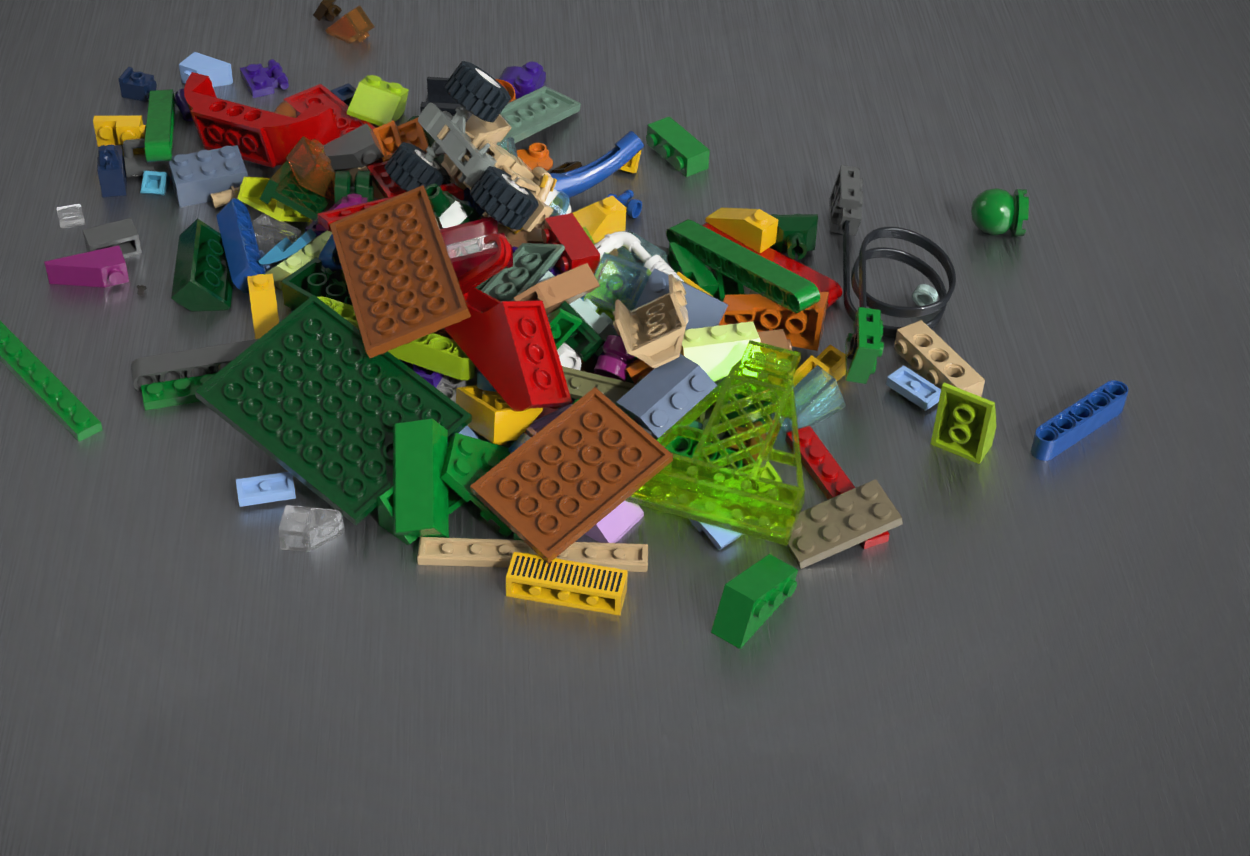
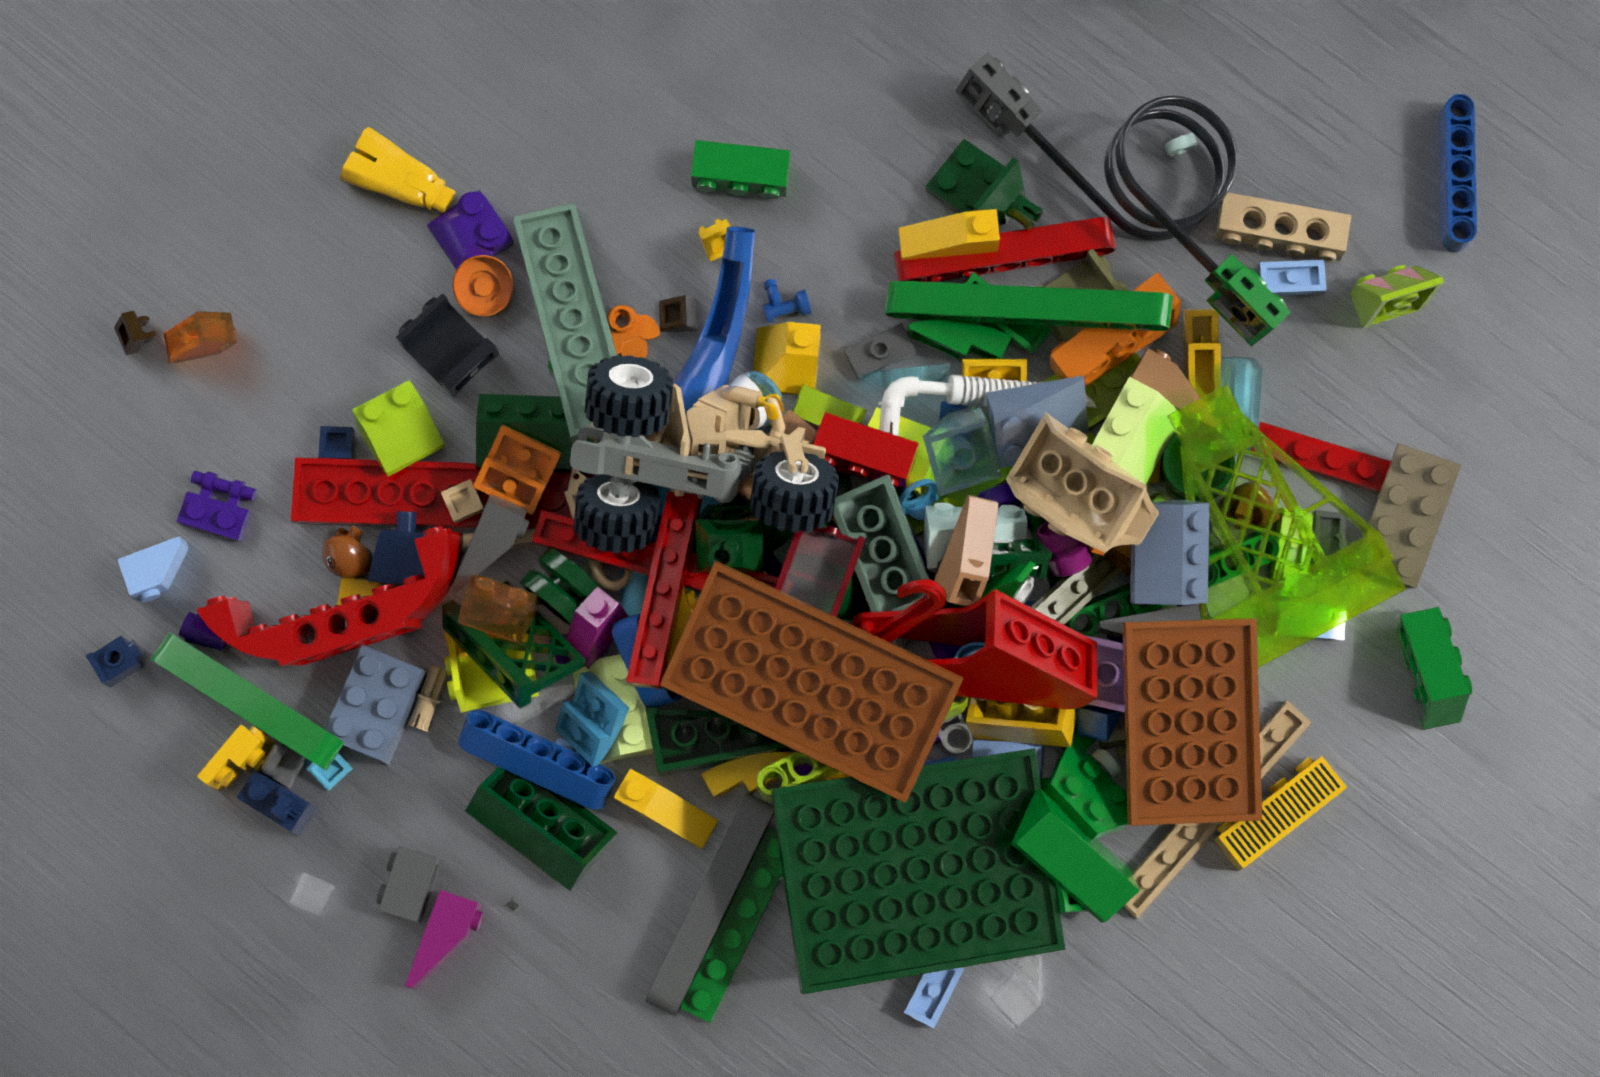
camera: 45 degrees left, 35 degrees up
none -> yellow piece [340,126,456,213]

